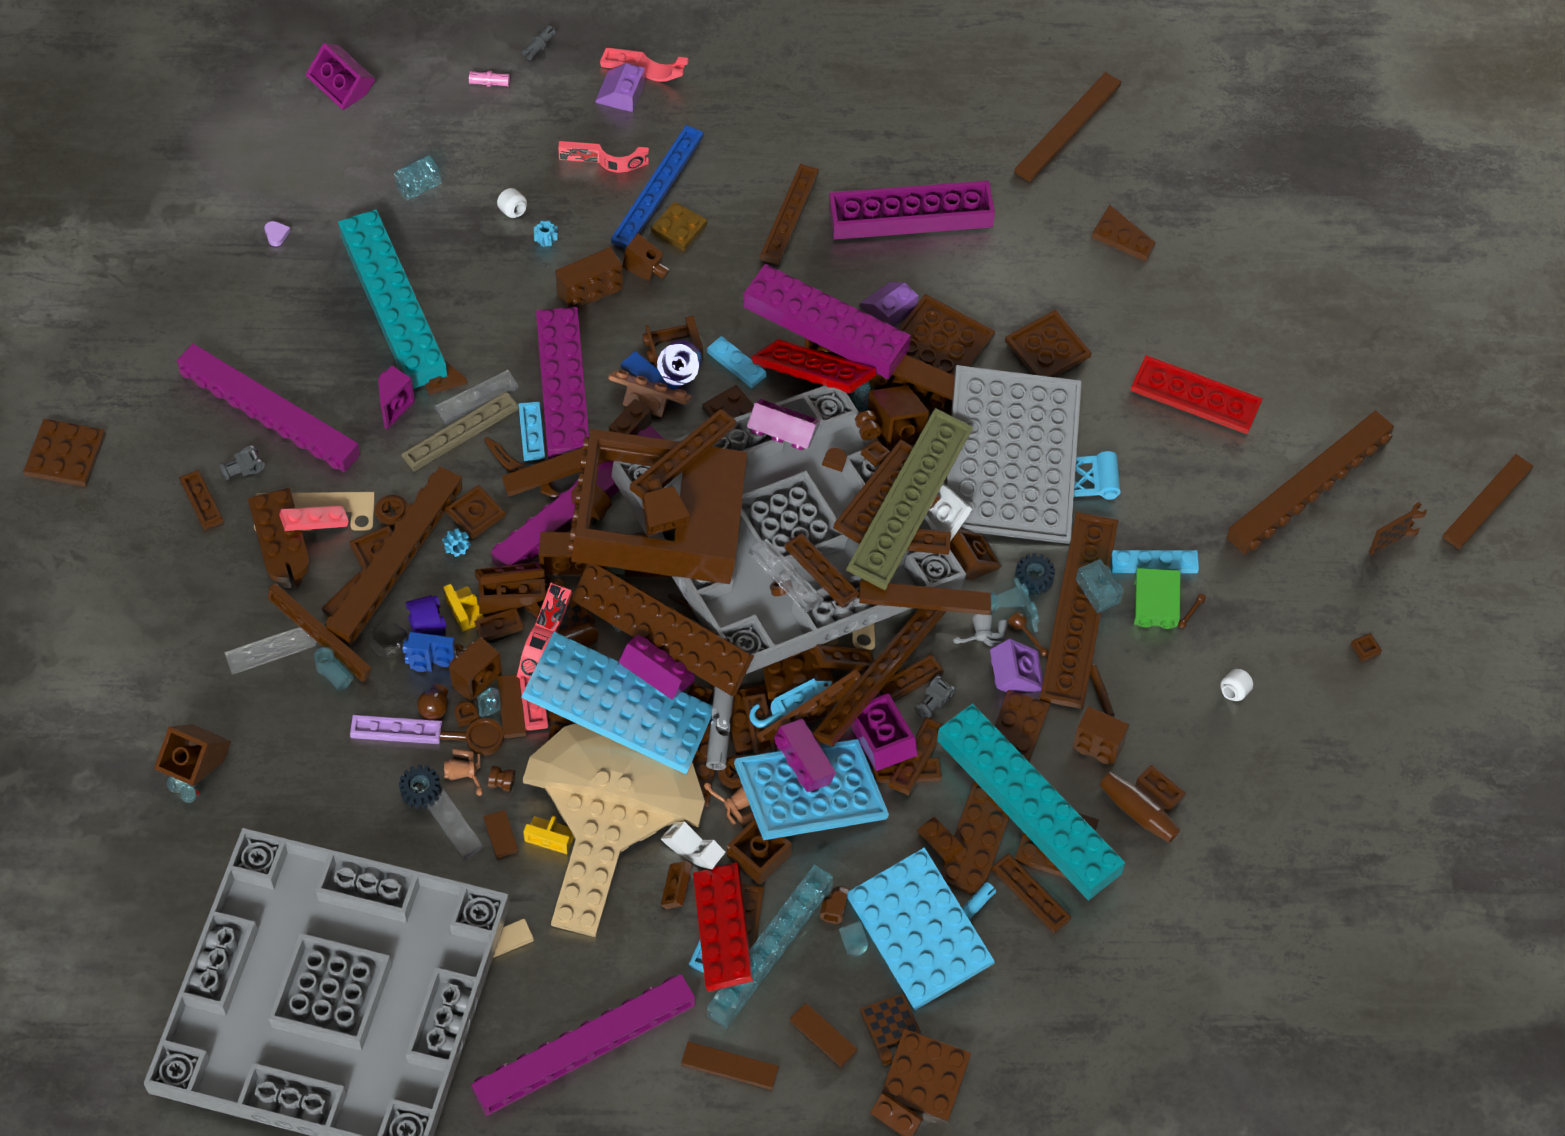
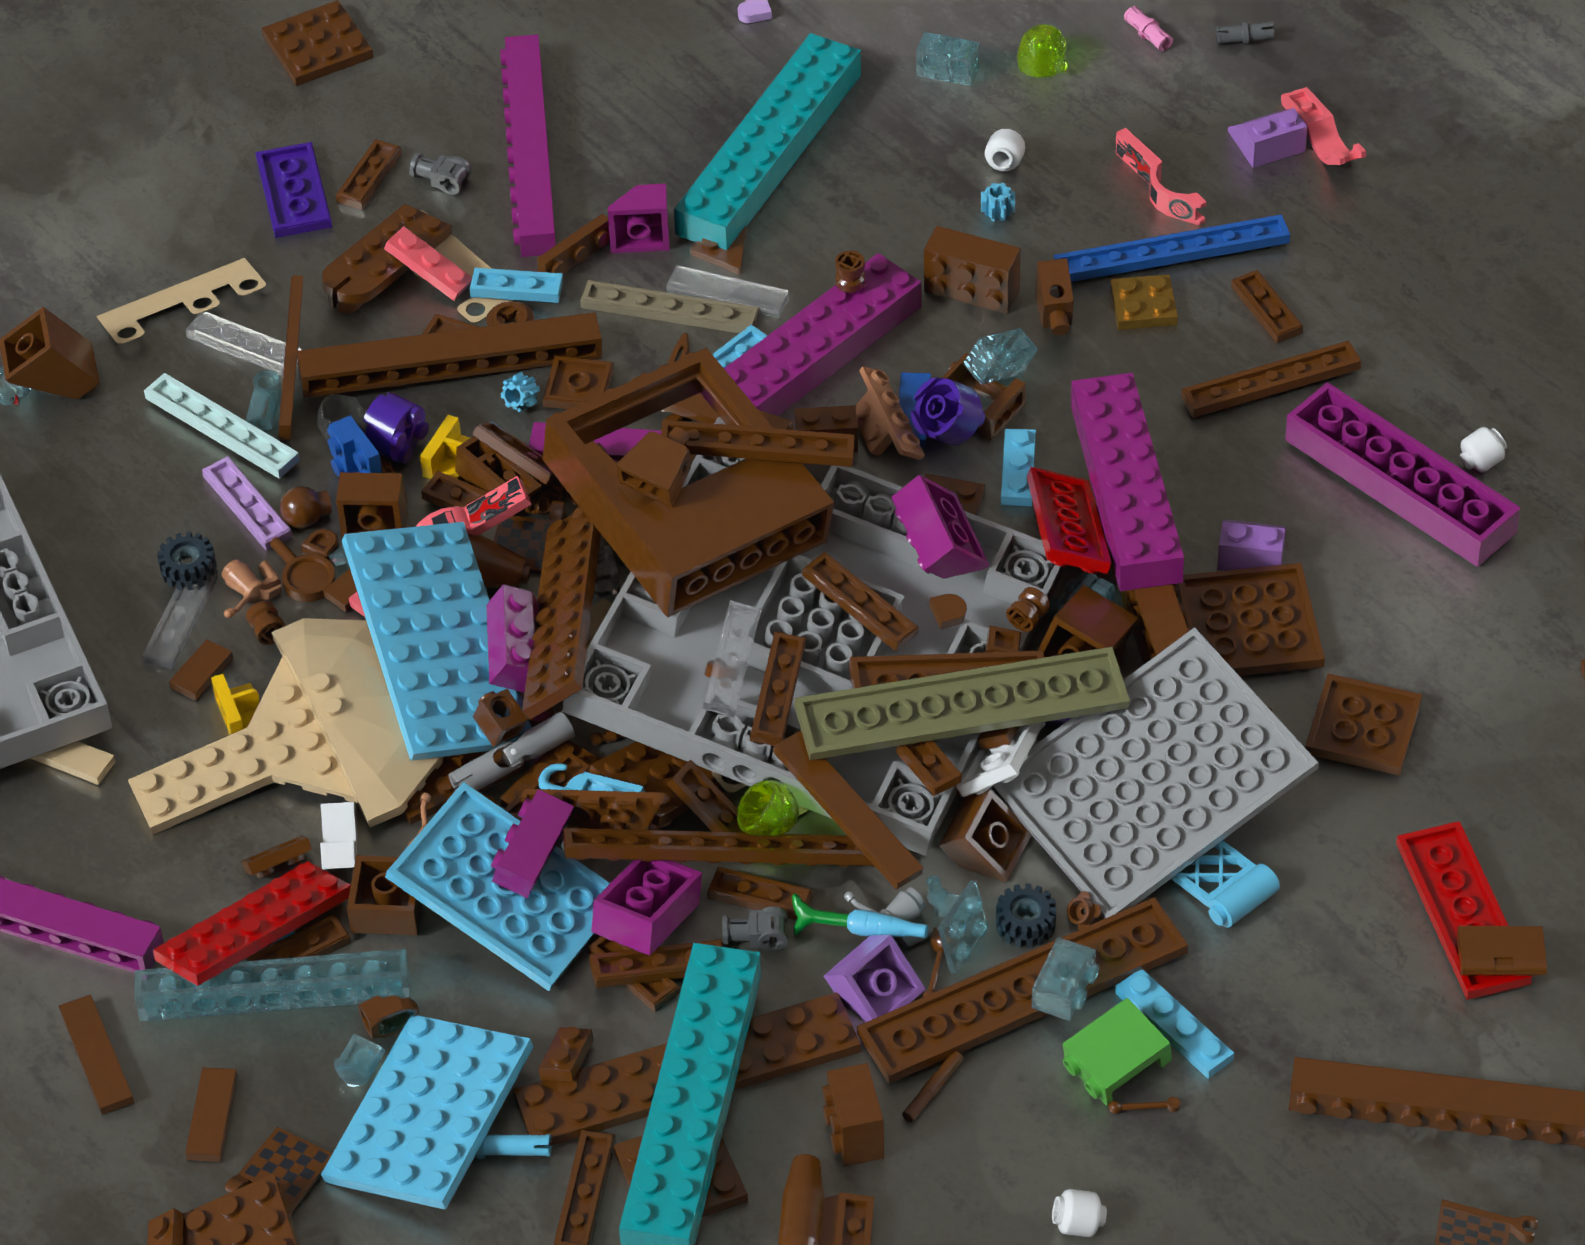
camera: 55 degrees right, 10 degrees down
none -> tan piece [96,258,266,344]
none -> light aqua plate [144,373,300,479]
none -> dark purple tile [255,142,332,238]
none -> medium azure plate [470,268,563,303]
none -> reddish brown brick [472,689,528,747]
none -> reddish brown plate [537,213,610,275]
none -> clear neon green piece [737,780,799,836]
none -> medium azure piece [792,893,928,938]
none -> reddish brown tile [802,552,919,651]
none -> reddish brown wheel [835,250,865,293]
none -> clear light blue brick [963,328,1038,385]
none -> clear neon green piece [1017,24,1069,78]
none -> reddish brown plate [1067,891,1102,930]
none -> reddish brown tile [1231,270,1303,343]
none -> reddish brown piece [1457,926,1547,976]
none -> white head [1459,427,1507,473]

